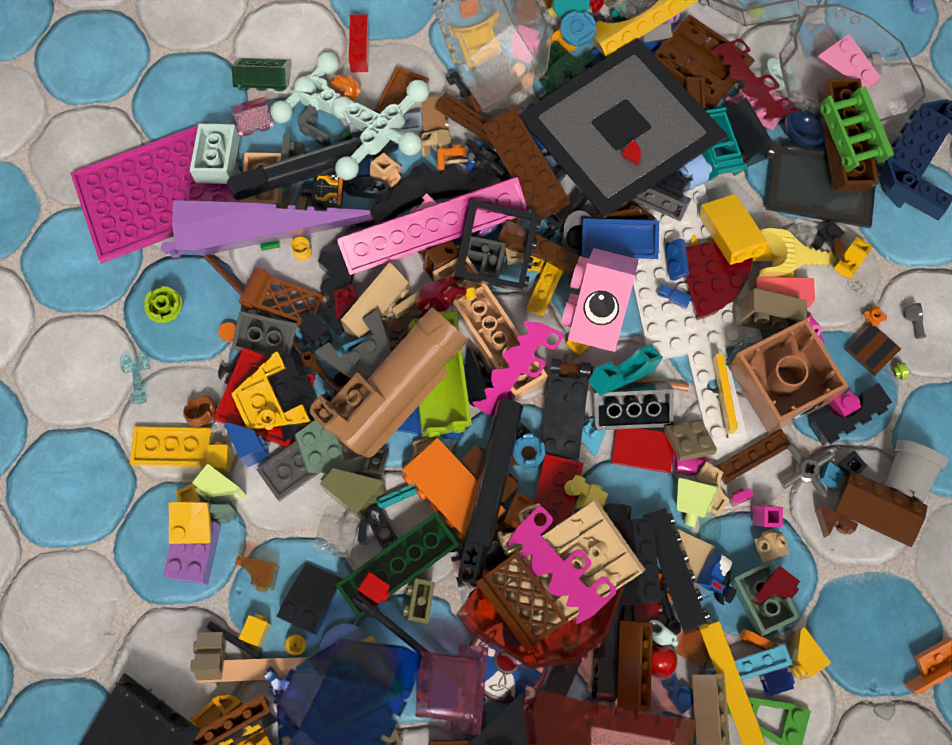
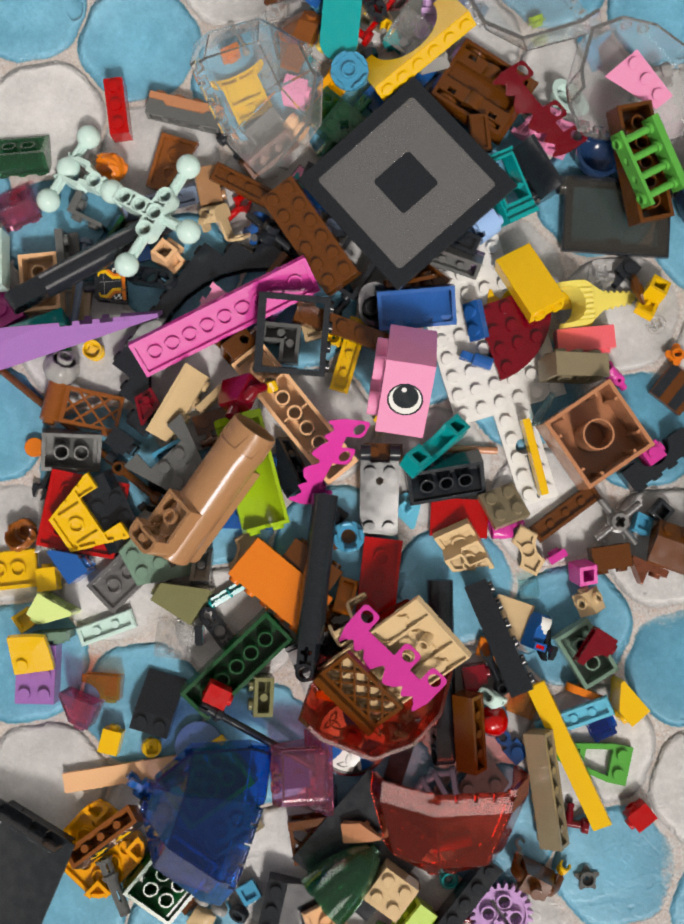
camera: 10 degrees left, 15 degrees up
dark tan brick [190,632,226,681] -> none
black bar [206,621,262,659] -> none
yellow plate [256,406,280,430] -> none
orange plate [437,145,467,170] -> none
light yellow brick [564,475,608,510] -> none
black slope [613,518,662,607] -> none
red tile [622,140,641,166] -> none
yellowish green torso [677,478,720,527] -> none
none -> light grey plant [43,351,80,385]
none -> clear pink slope [59,686,105,731]
none -> light aqua tile [76,608,138,647]
none -> dark grey piece [145,90,226,135]
none -> red bar [228,195,252,222]
none -> tan slope [433,518,495,572]
none -> reddish brown brick [587,542,633,575]

